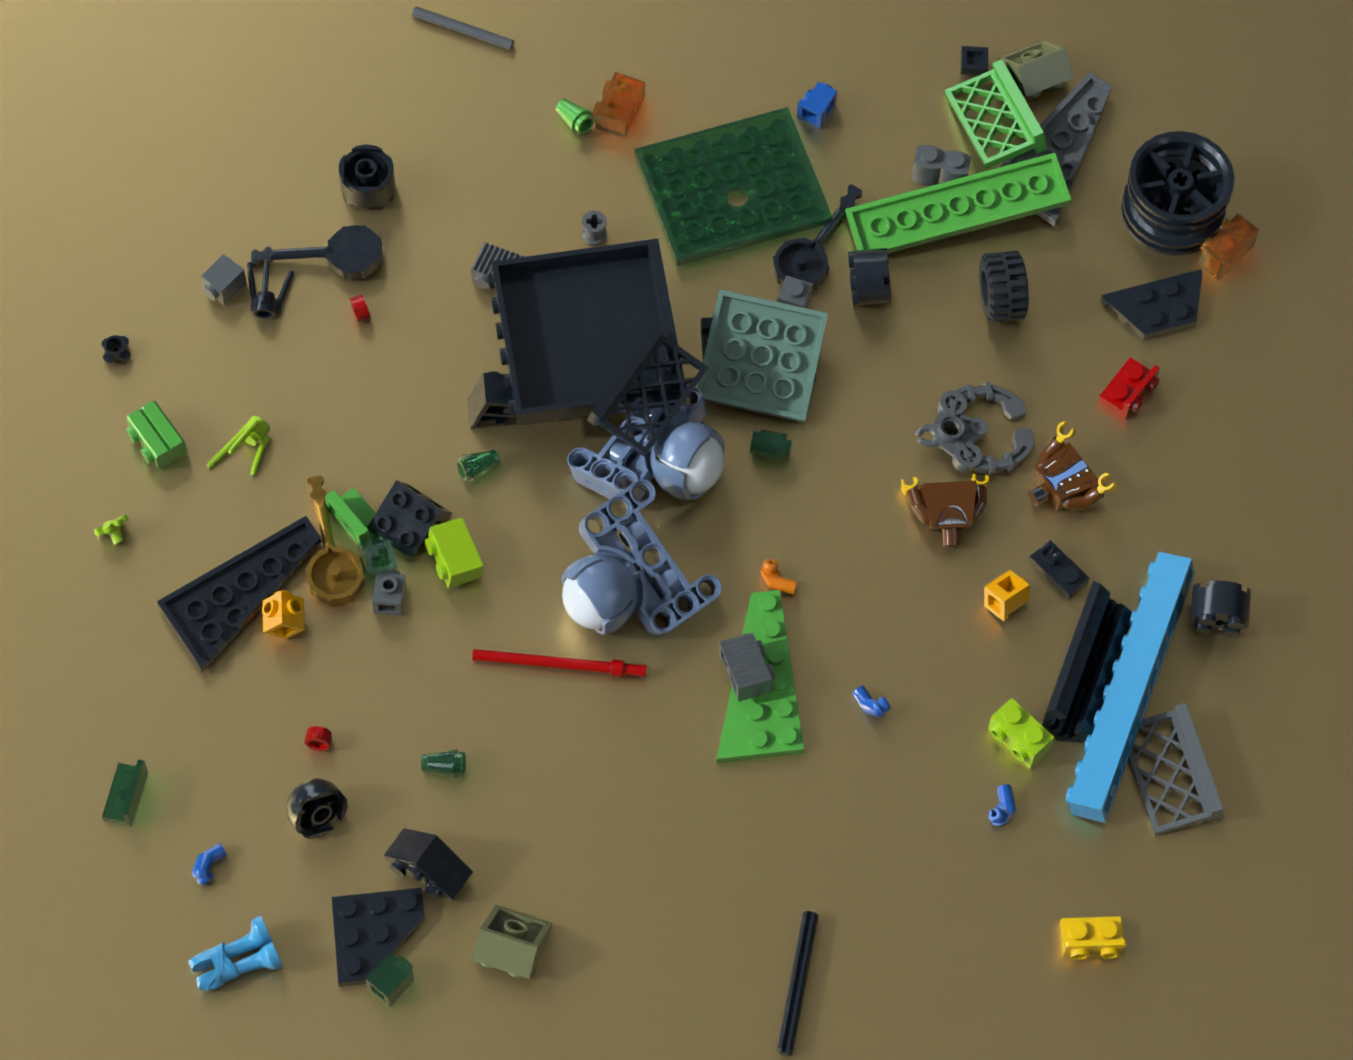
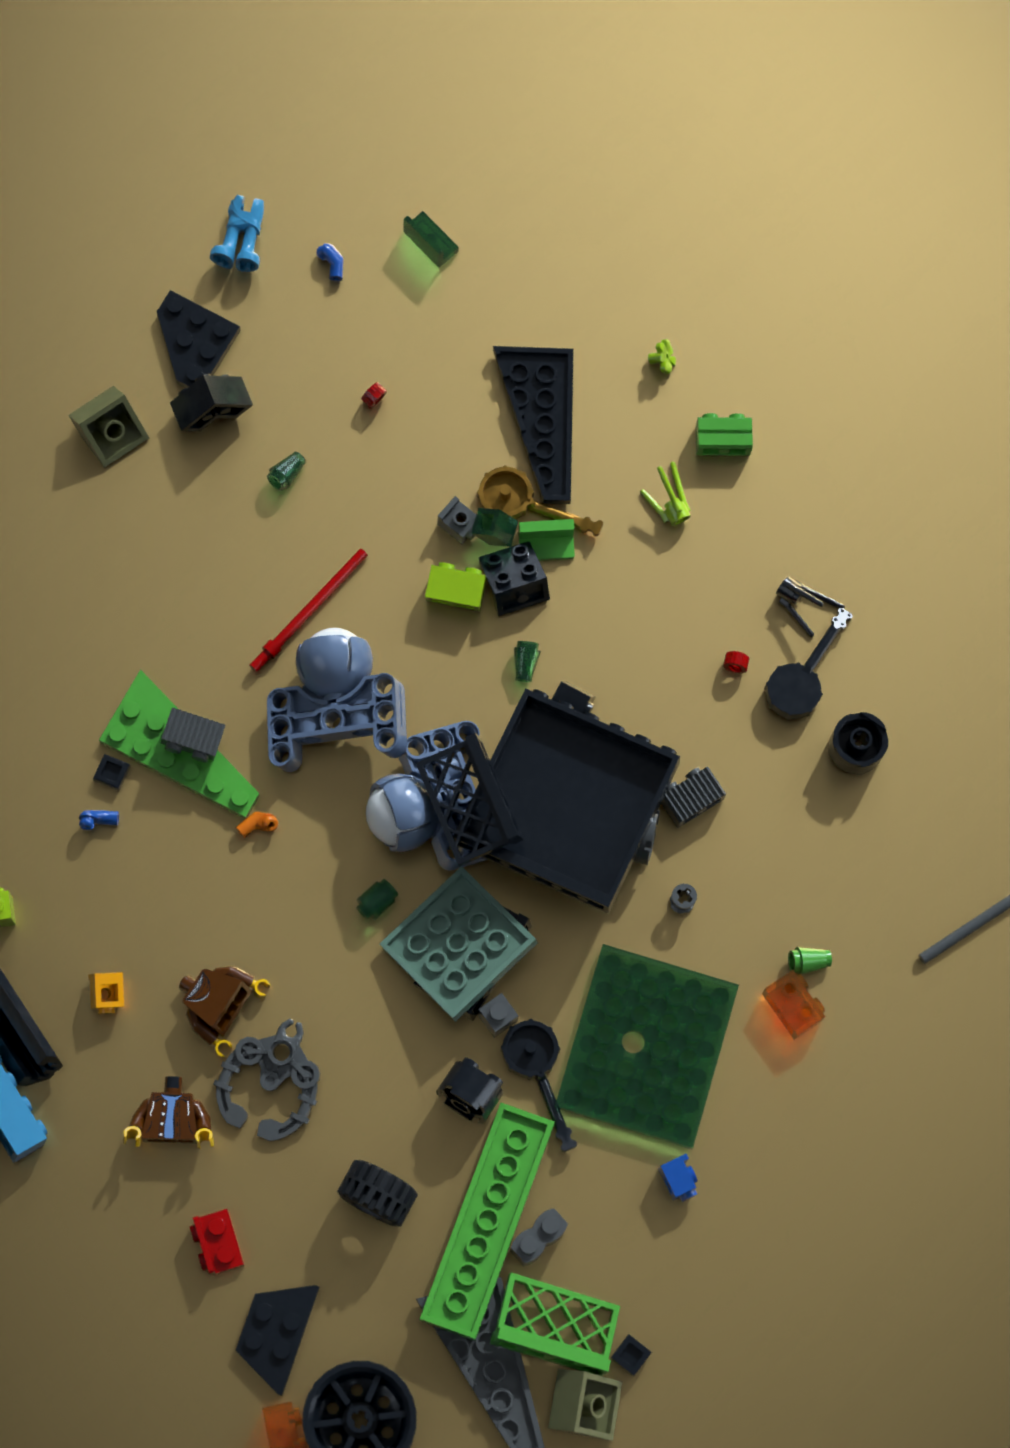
camera: 120 degrees right, 10 degrees up
black plate [101,335,131,363] -> none
dark grey brick [201,254,247,305] -> none
light orange brick [262,591,305,639] -> none
black cylinder [286,778,348,839] -> none
clear green brick [365,952,414,1007] -> none
black plate [1029,540,1090,600] -> none
none -> black tile [93,754,131,791]

